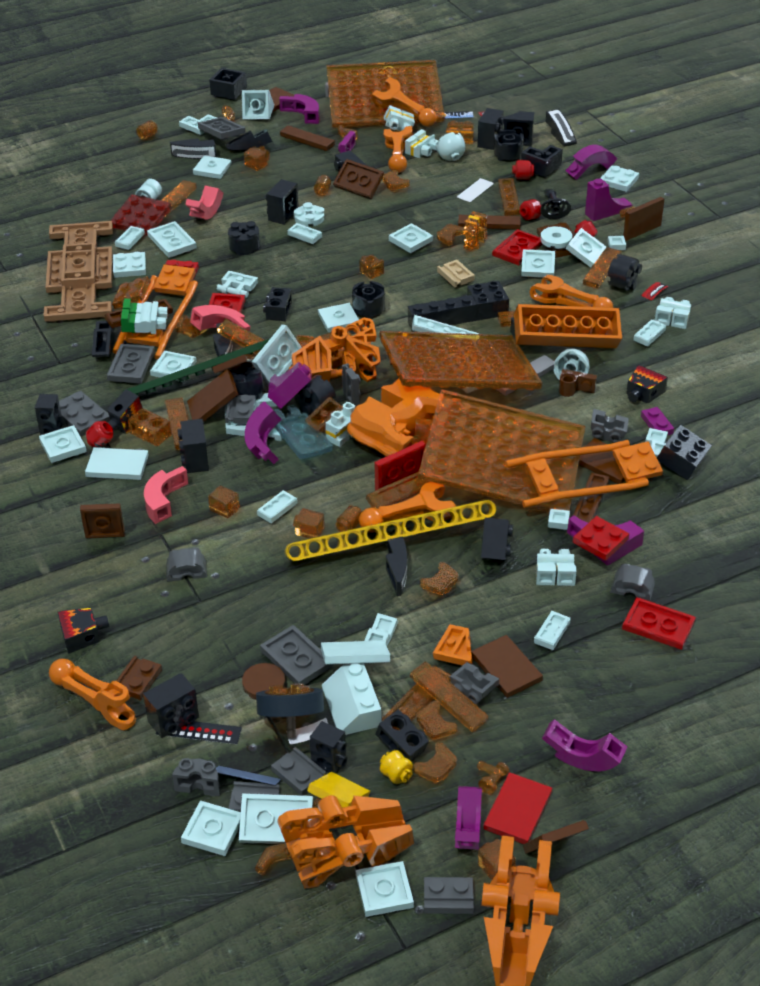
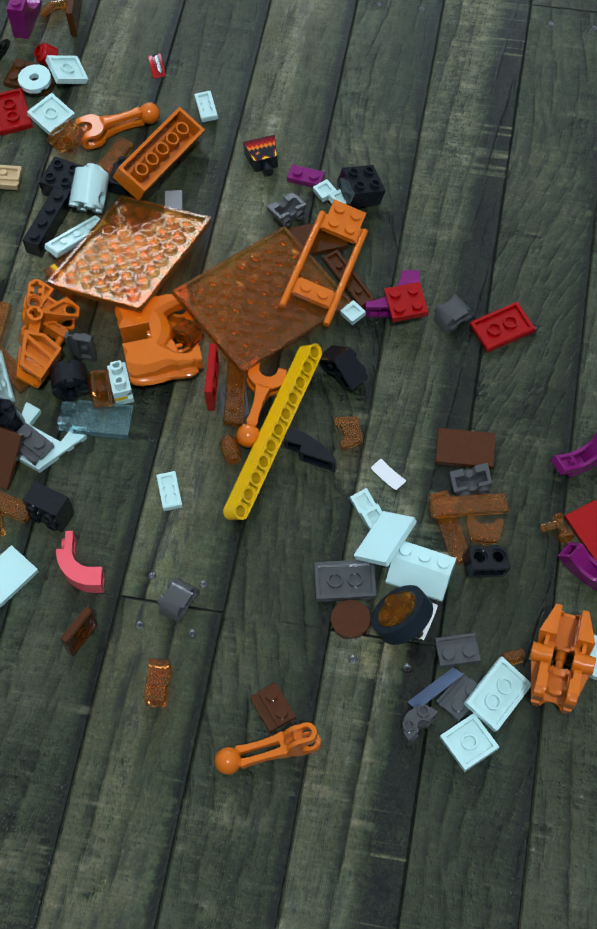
camera: 50 degrees left, 20 degrees up
black torso [57,607,109,654] -> none
black brick [143,673,199,739] -> none
black sticker [155,721,242,744] -> none
clear orange brick [208,485,240,519] -> none
magenta arch [245,401,282,464] -> none
clear orange arm [255,843,291,875] -> none
magenta arch [268,362,312,409] -> none
clear orange brick [293,508,325,539] -> none
yellow tile [307,772,370,808] -> none
black brick [310,721,348,774] -> none
yellow piece [380,750,413,784] -> none
clear orange piece [413,742,457,782] -> none
orange wing [433,624,472,665] -> none
light aqua plate [534,611,571,650] -> none
light aqua hips [536,549,576,586] -> none
light aqua cylinder [554,349,590,380] -> none
reddish brown plate [559,369,597,397] -> none
clear orange tile [583,247,622,289] -> none
light aqua plate [608,236,626,251] -> none
black brick [608,254,642,291] -> none
light aqua hips [655,297,691,329] -> none
none -> clear orange brick [46,119,85,153]
none -> light aqua cylinder [69,163,110,214]
none -> clear orange brick [143,658,172,708]
none -> white sticker [371,459,406,490]

